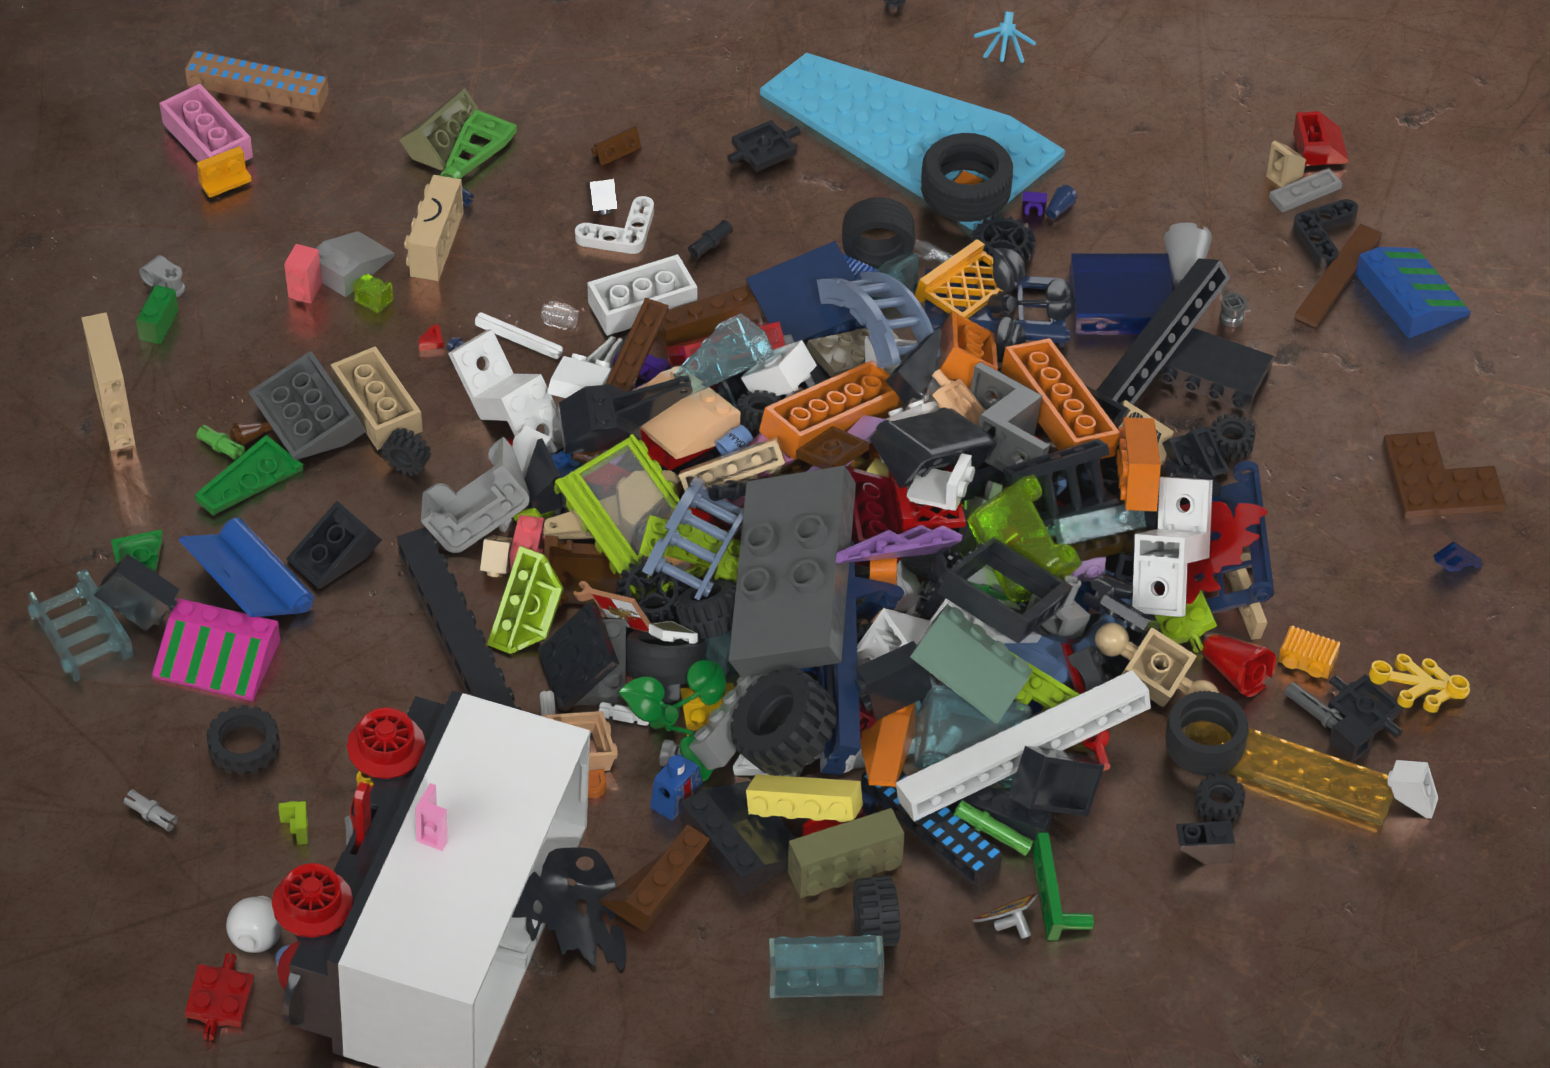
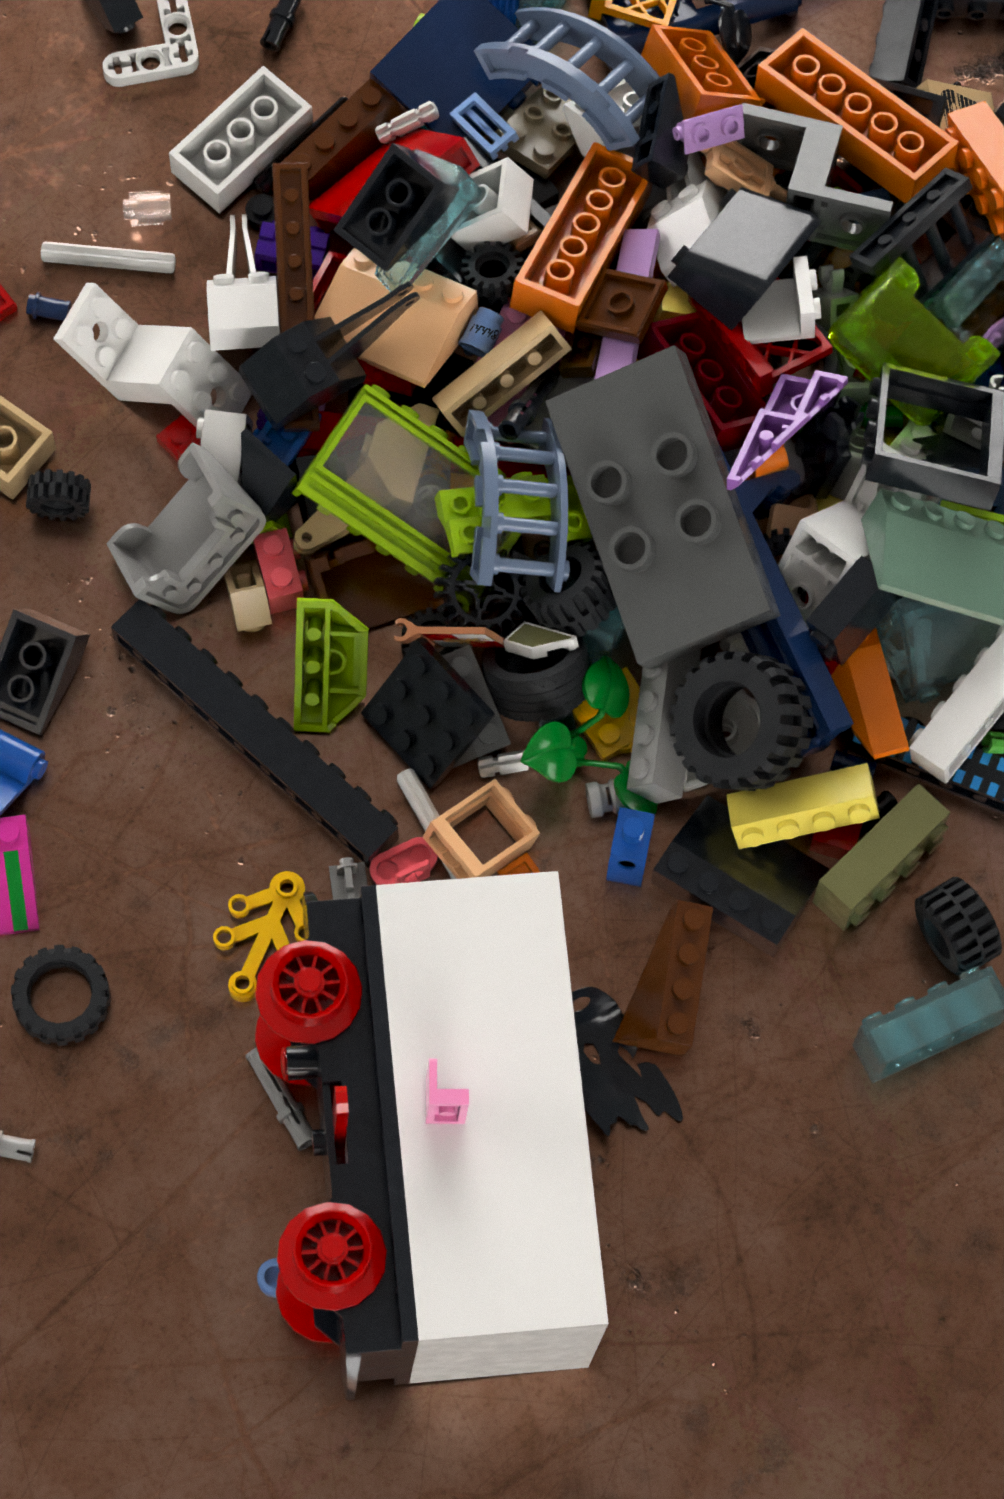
camera: 25 degrees left, 20 degrees up
red plate [185,953,254,1041] -> none
white brick [226,896,283,953] -> none
lime bracket [278,801,308,845] -> none
none -> black slope [334,143,460,272]
none -> white axle [375,101,440,144]
none -> light blue tile [449,92,519,160]
none -> lavender hinge [672,104,745,155]

